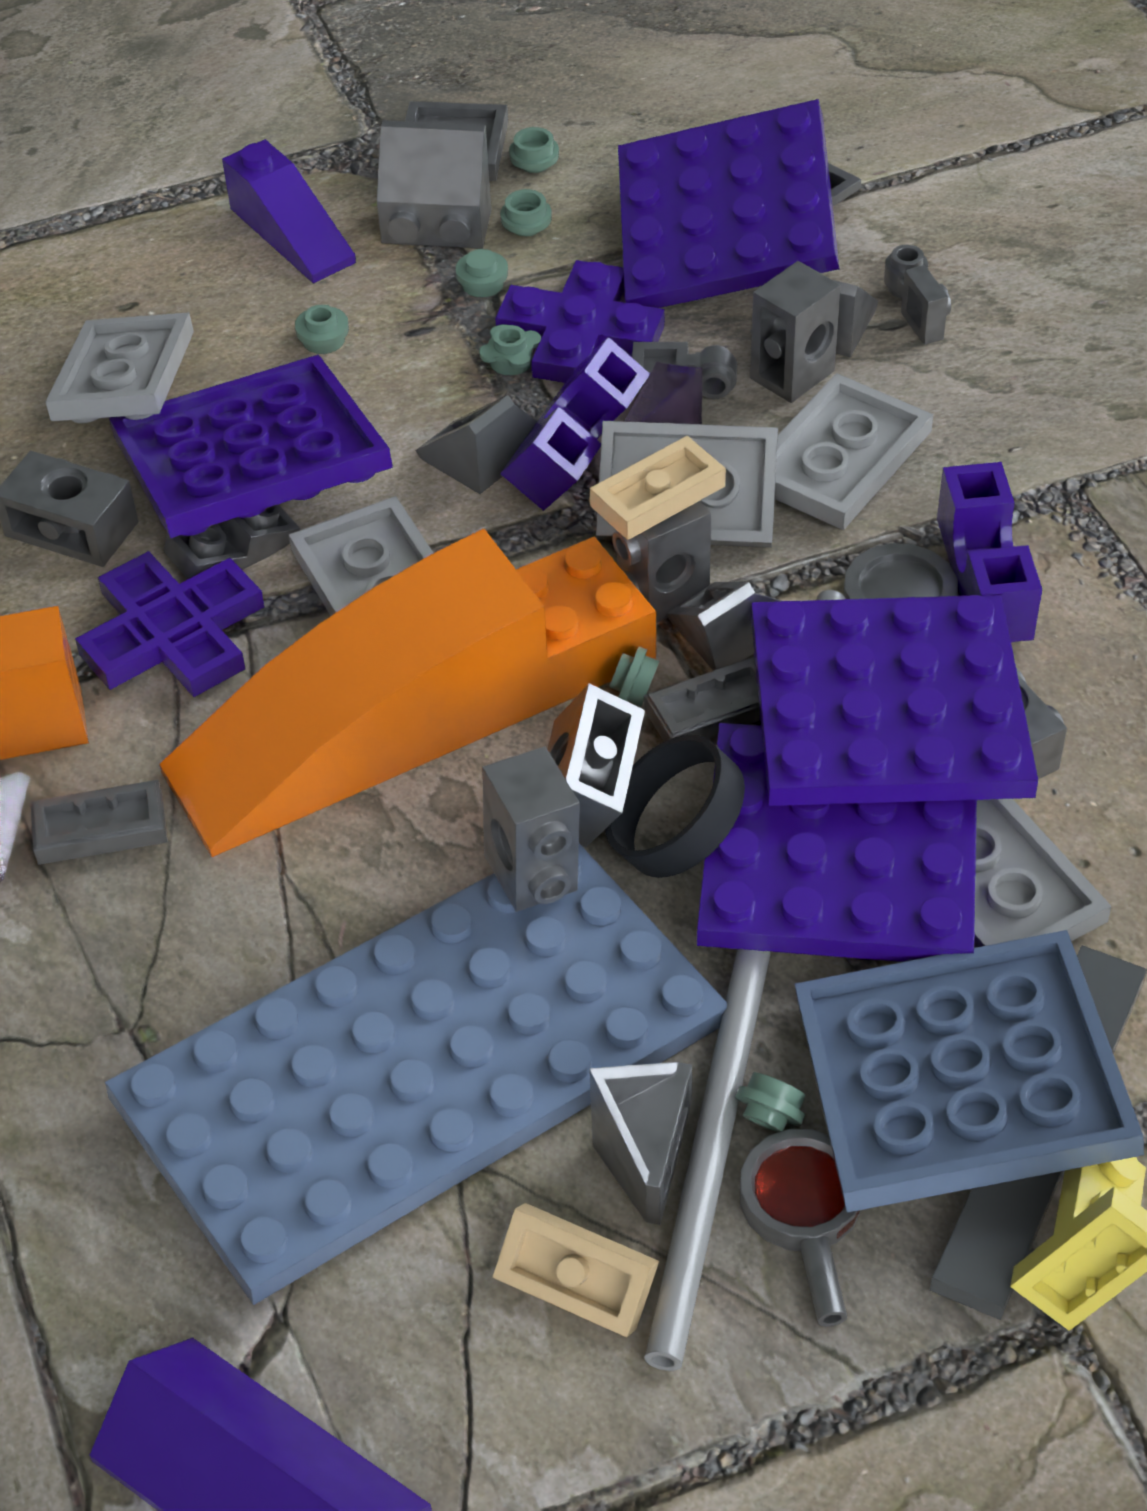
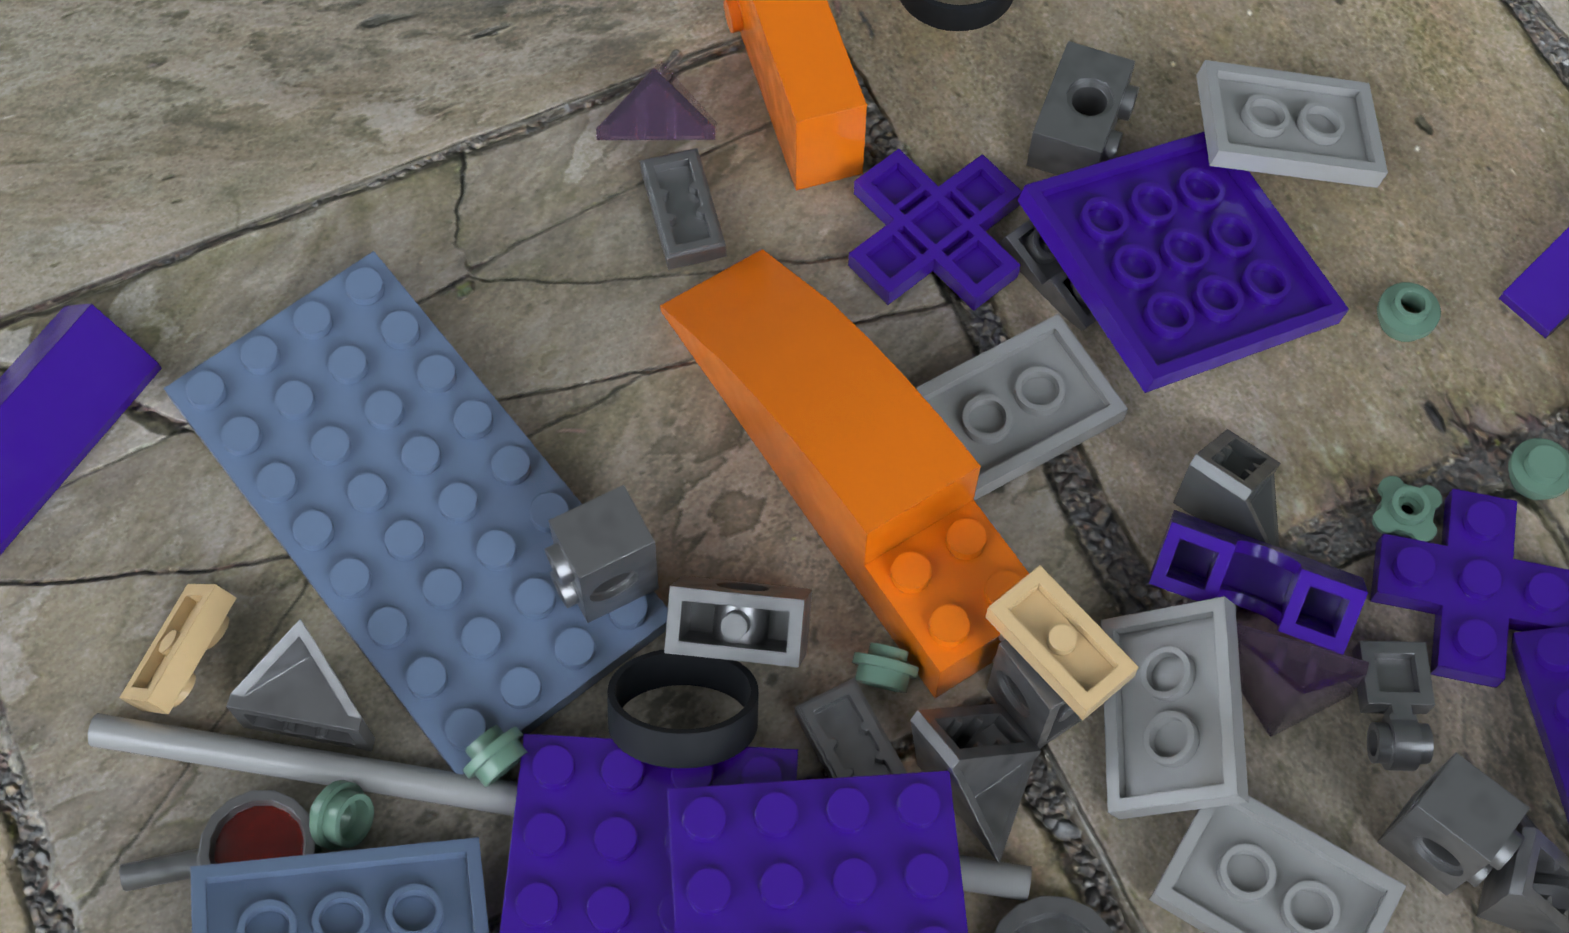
camera: 85 degrees right, 15 degrees up
none -> sand green plate [463,725,527,788]

